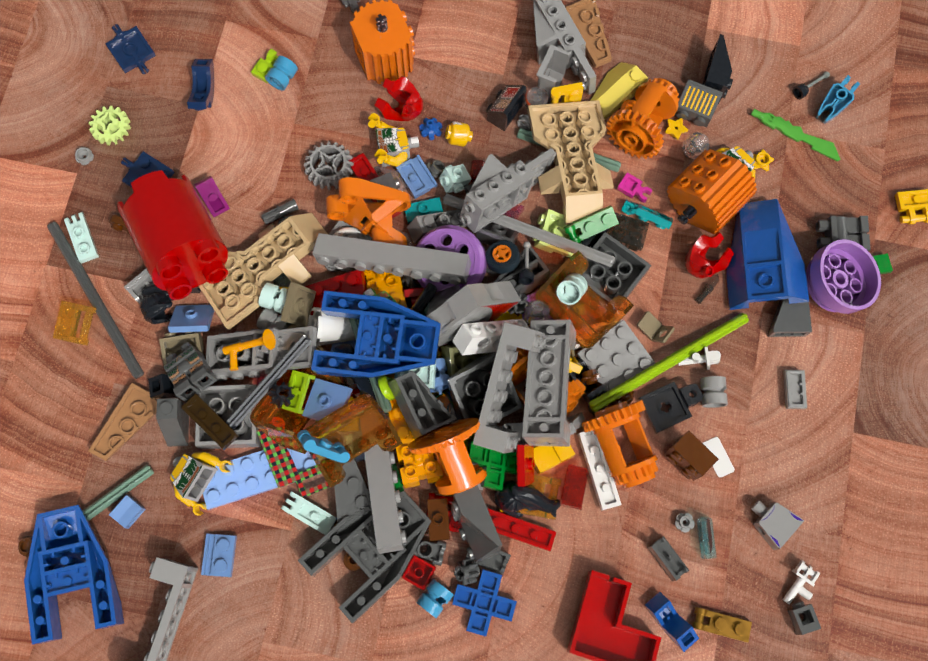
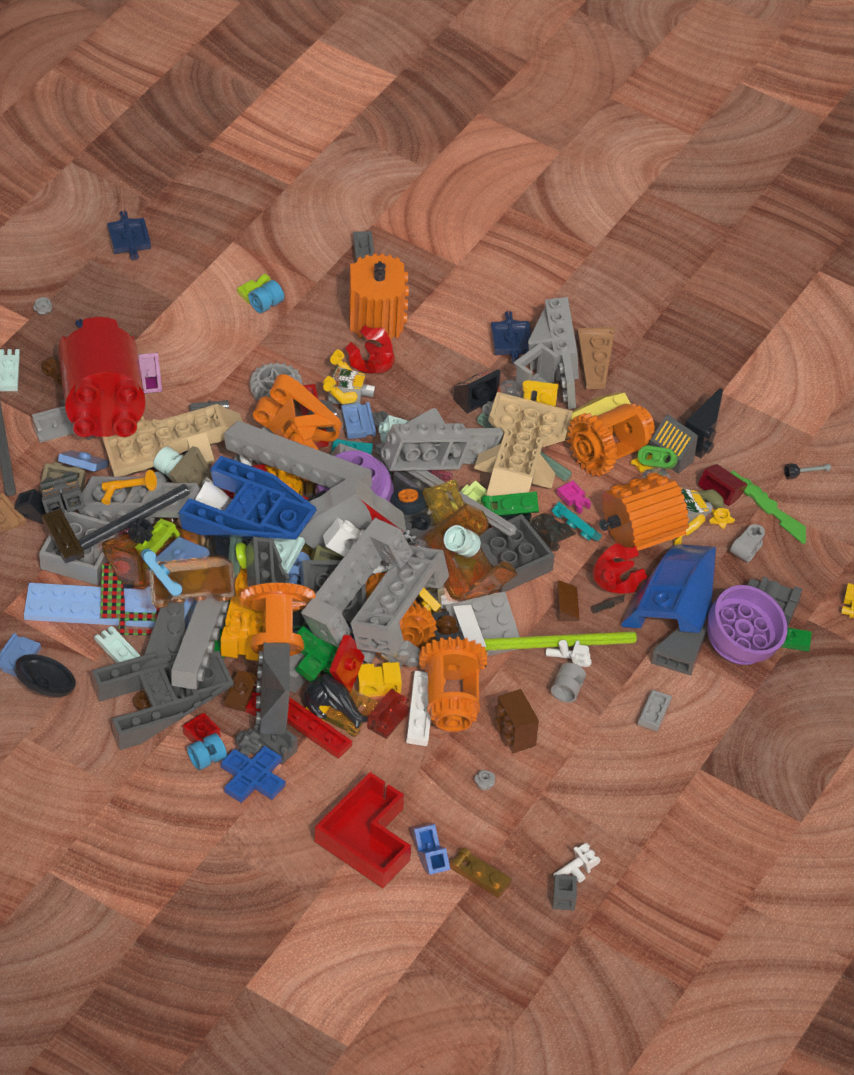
camera: 20 degrees right, 25 degrees down
yellowish green gear [89,106,131,146] -> none
black hair [140,285,201,325] -> none
dark grey slope [156,398,189,447] -> none
torso [170,452,234,515] -> none
dark blue arch [187,59,215,111] -> none
dark grey plate [413,540,446,566] -> none
blue plant [419,118,443,140] -> none
yellow head [445,121,473,147] -> none
dark tan bracket [637,311,675,343] -> none
black plate [639,382,703,434] -> none
dark grey hinge [647,536,689,581] -> none
clear light blue slope [697,517,717,559] -> none
white sticker [703,437,735,477] -> none
light grey torso [751,500,804,550] -> none
dark azure hinge [816,75,860,124] -> none
none -> black dish [14,654,76,698]
none -> clear yellow plate [422,479,472,527]
none -> white sticker [453,605,486,647]
none -> dark blue plate [491,311,531,364]
none -> reddish brown slope [557,580,579,621]
none -> bright green plate [638,446,678,470]
none -> dark red brick [698,464,748,506]
none -> olive arm [698,489,724,509]
none -> light grey piece [730,524,765,563]

